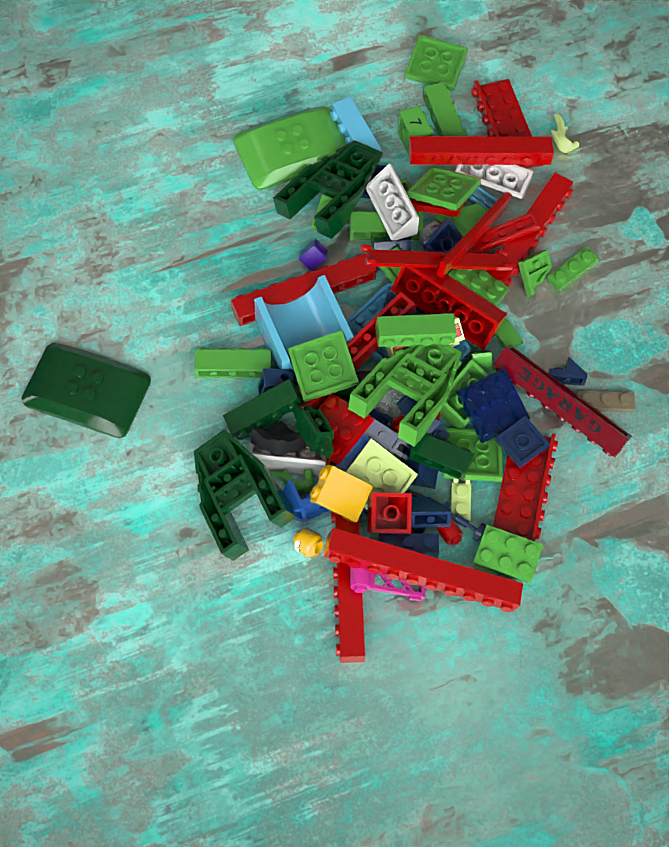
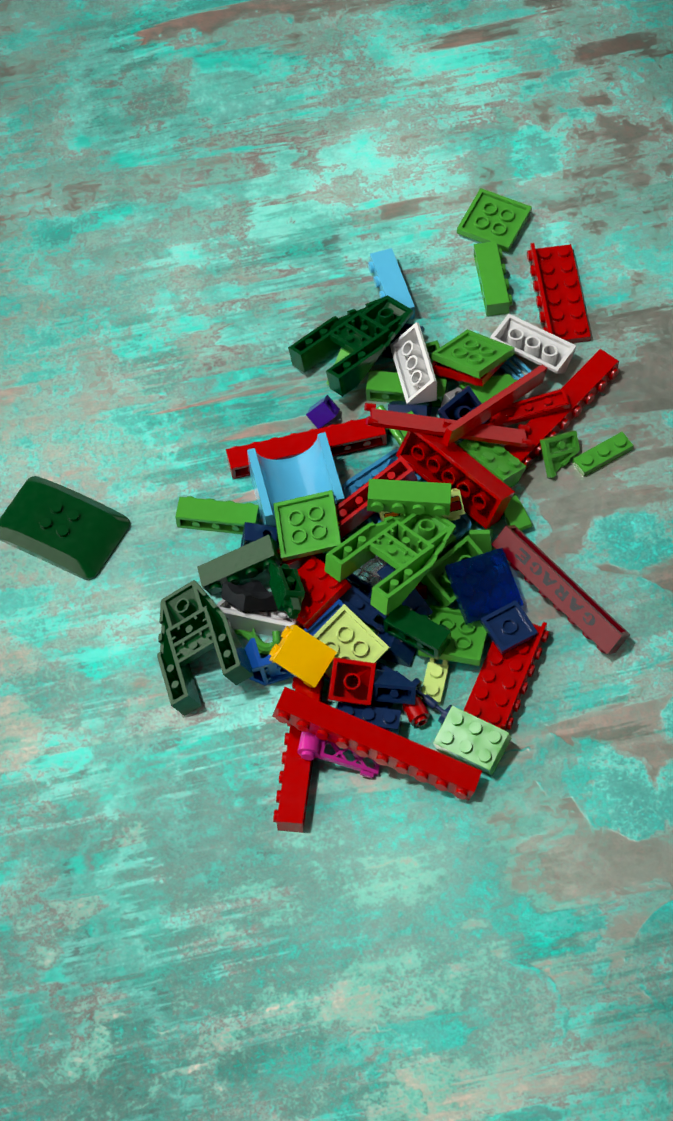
camera: 15 degrees right, 5 degrees down
bright green wedge [233,106,347,190] -> none
yellow head [293,528,323,557] -> none
bright green brick [397,106,434,156] -> none
red brick [408,136,554,165] -> none
dark blue slope [548,357,587,386] -> none
yellowish green piece [551,114,579,153] -> none
dark tan plate [577,391,635,412] -> none

